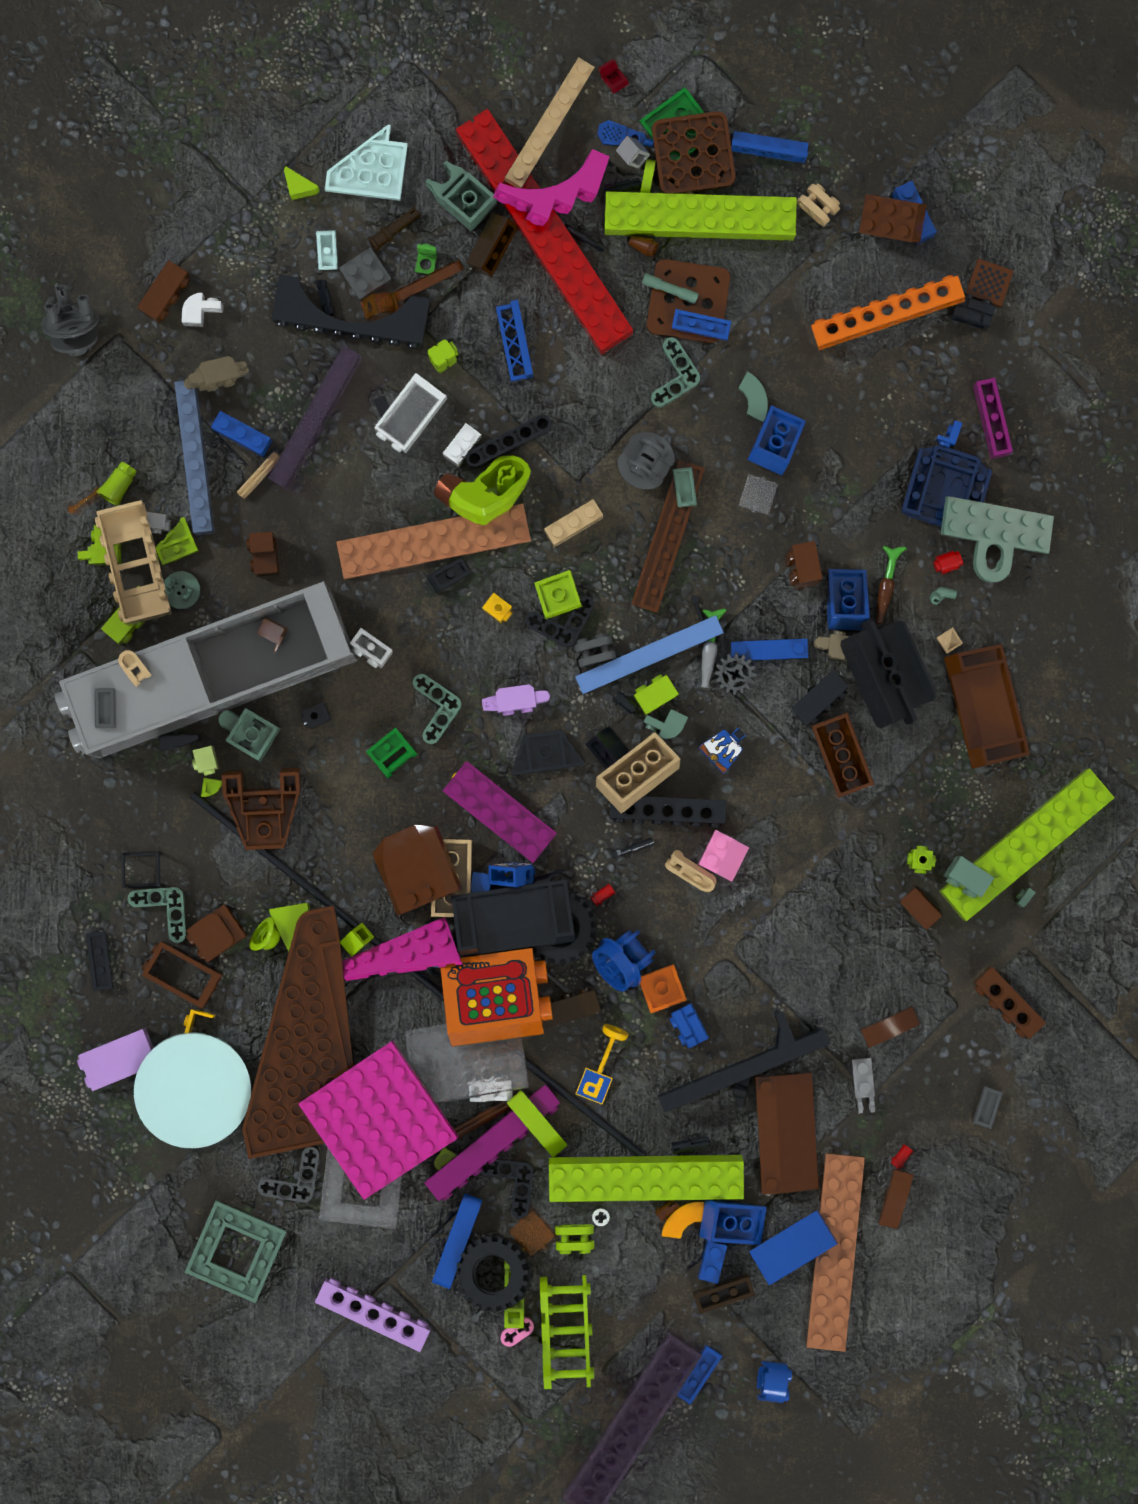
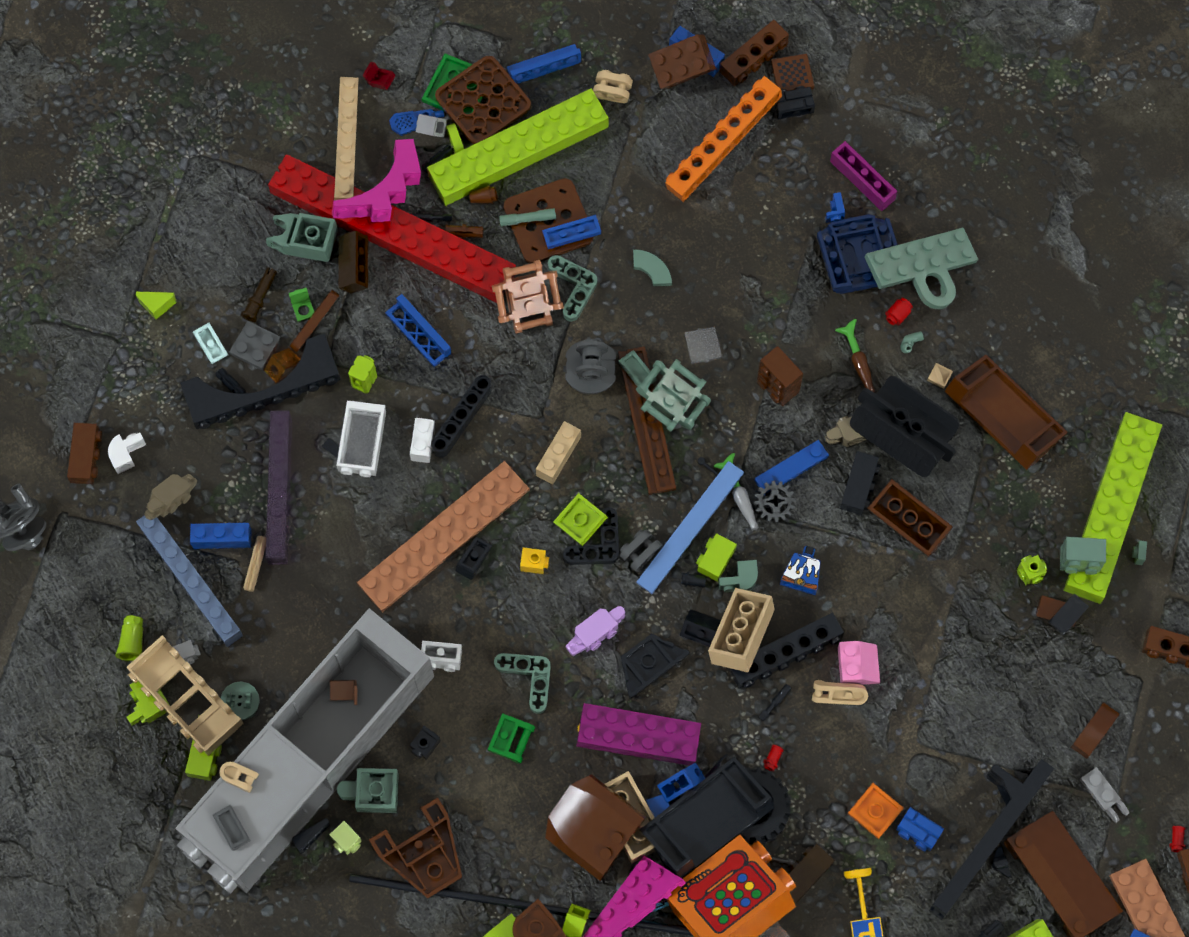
camera: 30 degrees left, 15 degrees down
clear orange hinge [68,487,100,514] -> none
lime wing [155,517,199,566] -> none
lime tile [201,778,222,797] -> none
reddish brown brick [246,532,280,576] -> none
light aqua wing [325,125,408,201] -> none
lime piece [434,455,531,525] -> none
blue piece [592,930,656,992] -> none
blue slope [748,405,806,475] -> none
blue slope [827,569,870,631] -> none
none -> reddish brown pin [445,224,483,239]
none -> nougat brick [492,260,564,334]
none -> sand green brick [636,359,711,432]
none -> reddish brown brick [720,20,789,86]
none -> black slope [1048,593,1089,636]

